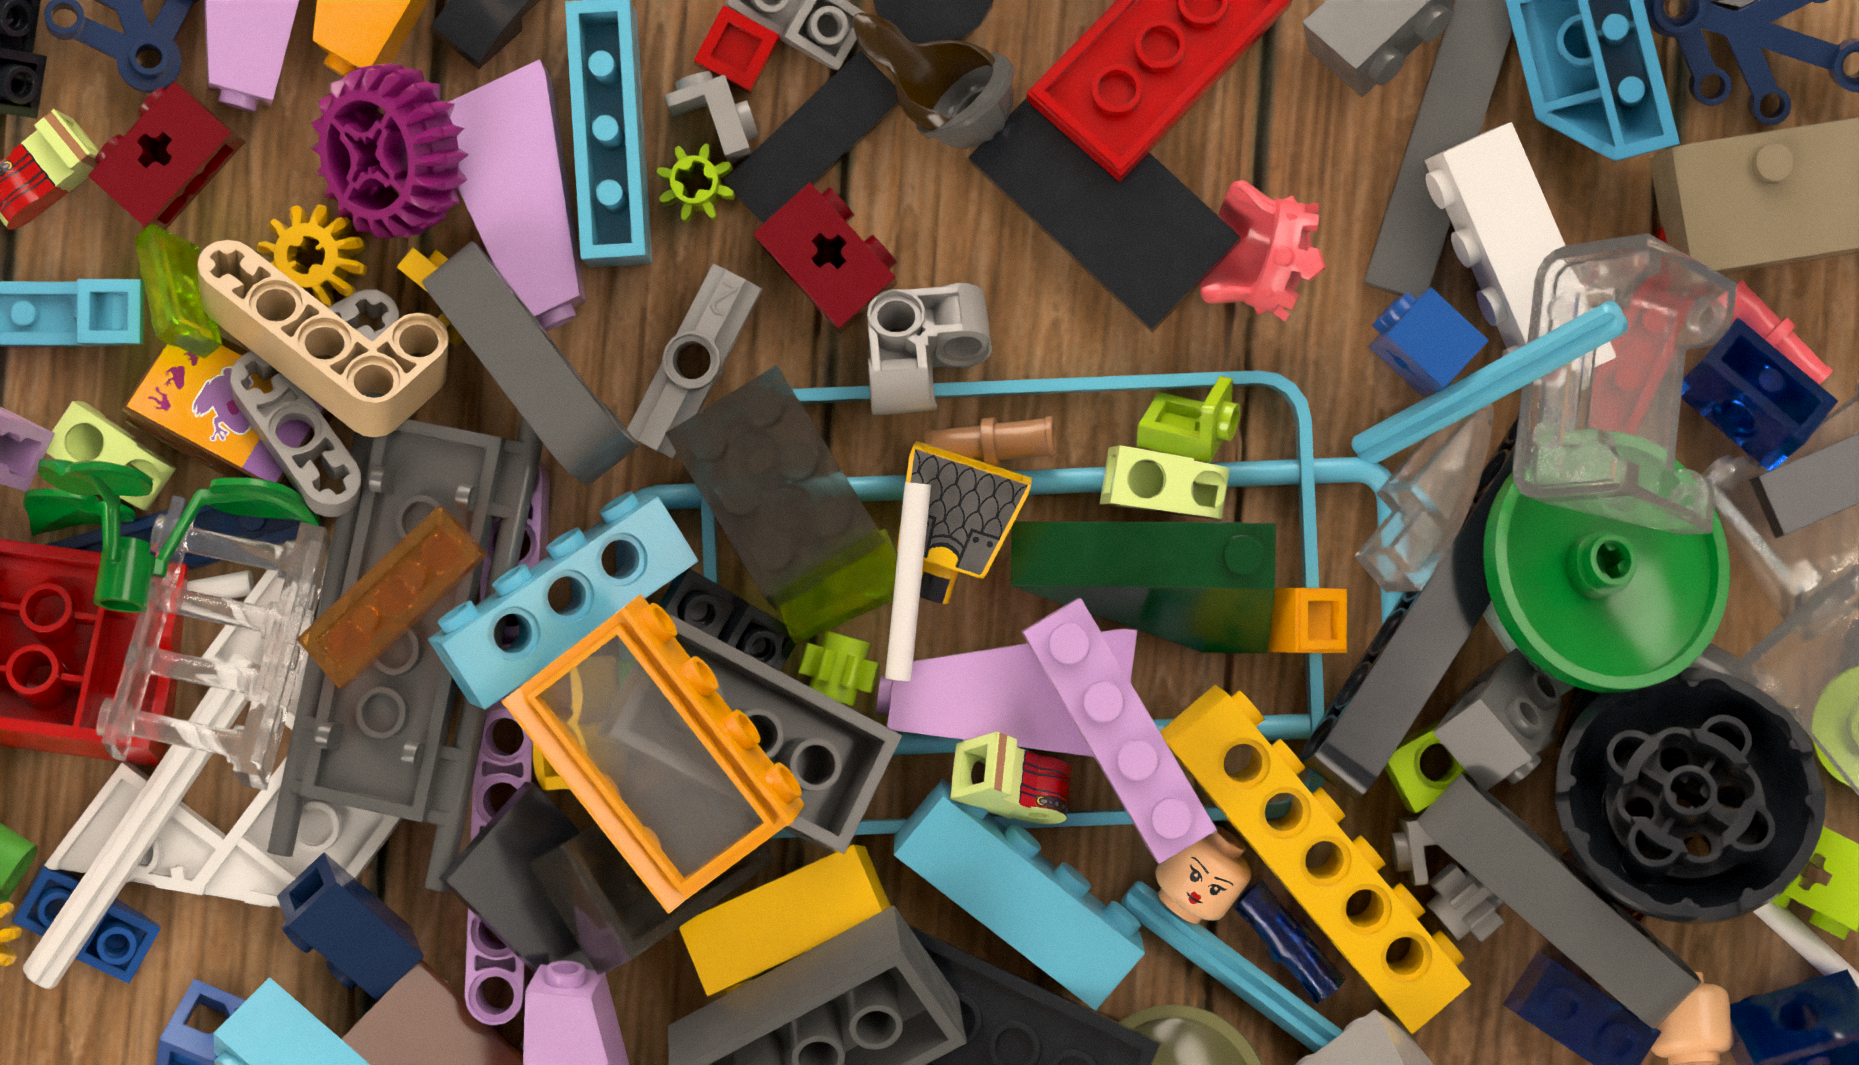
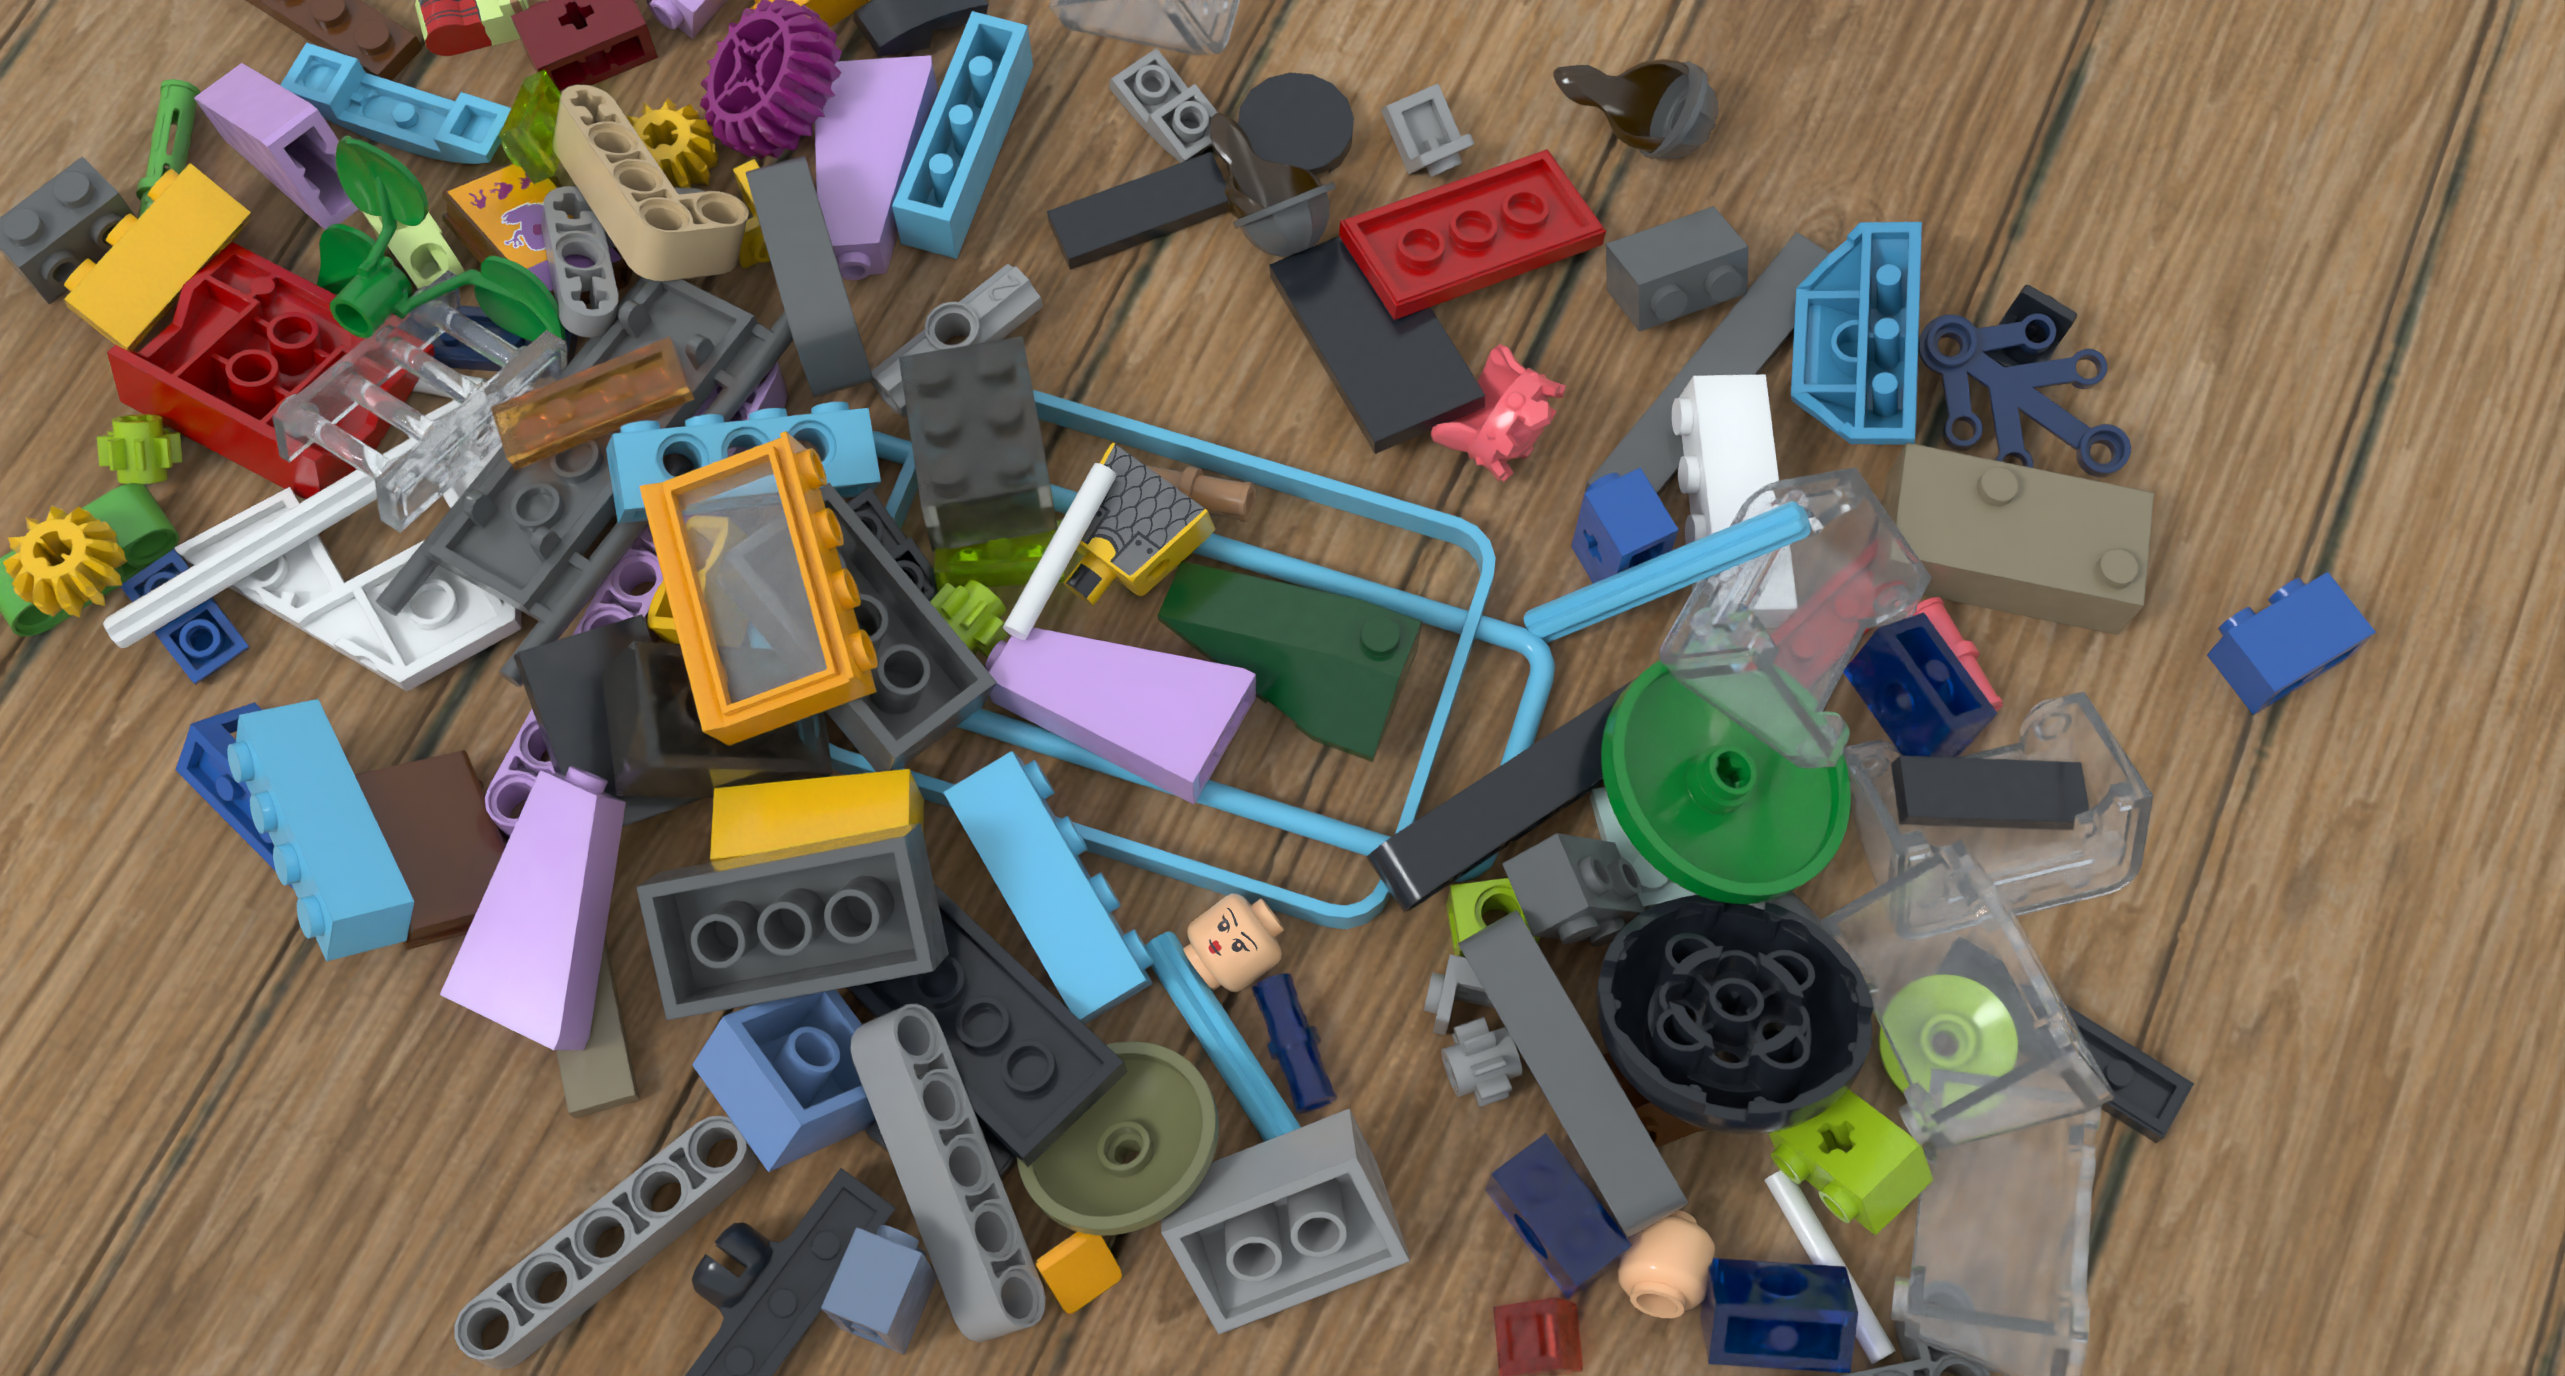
camera: 15 degrees right, 20 degrees down
dark blue brick [277,852,424,1000] -> none
lime gear [657,143,736,224] -> none
light grey bracket [665,71,759,164] -> none
red plate [693,5,781,95] -> none
dark red brick [753,182,897,334] -> none
light grey piece [867,283,992,416] -> none
yellowish green leg [950,731,1072,824] -> none
lavender brick [1021,598,1217,864] -> none
yellowish green leg [1099,445,1230,520] -> none
lime bracket [1137,376,1240,463] -> none
yellow brick [1160,684,1471,1035] -> none
light orange slope [1268,588,1347,653] -> none
clear slope [1354,404,1495,593] -> none

